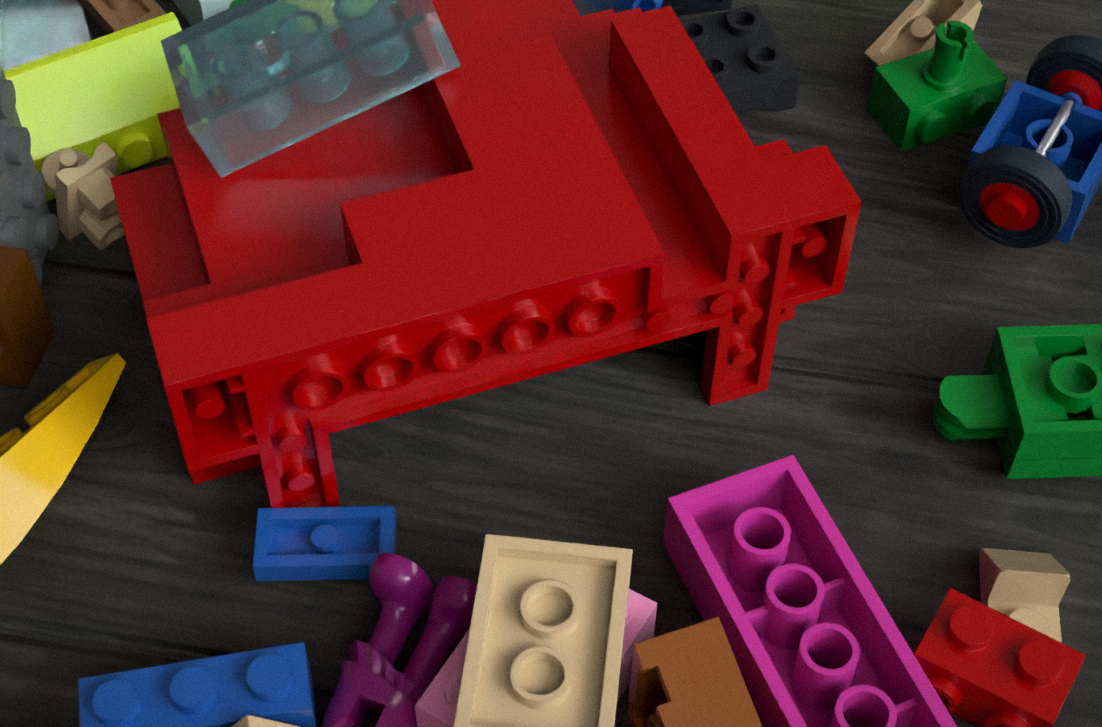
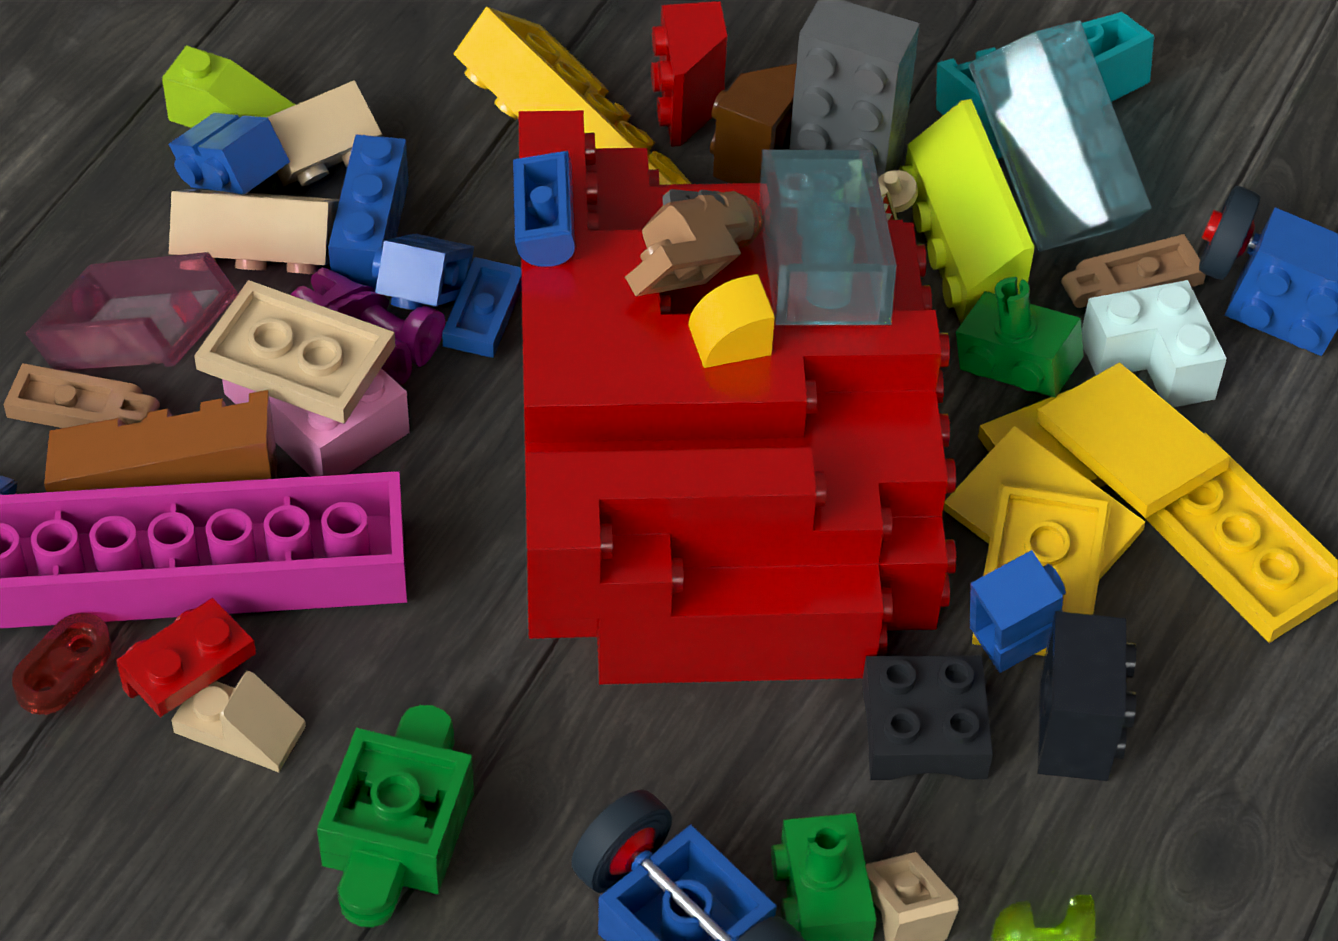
camera: 105 degrees right, 0 degrees up
none -> brick [372,234,474,310]
none -> blue brick [513,151,575,267]
none -> medium nougat plate [625,189,763,296]
none -> yellow brick [688,274,775,368]

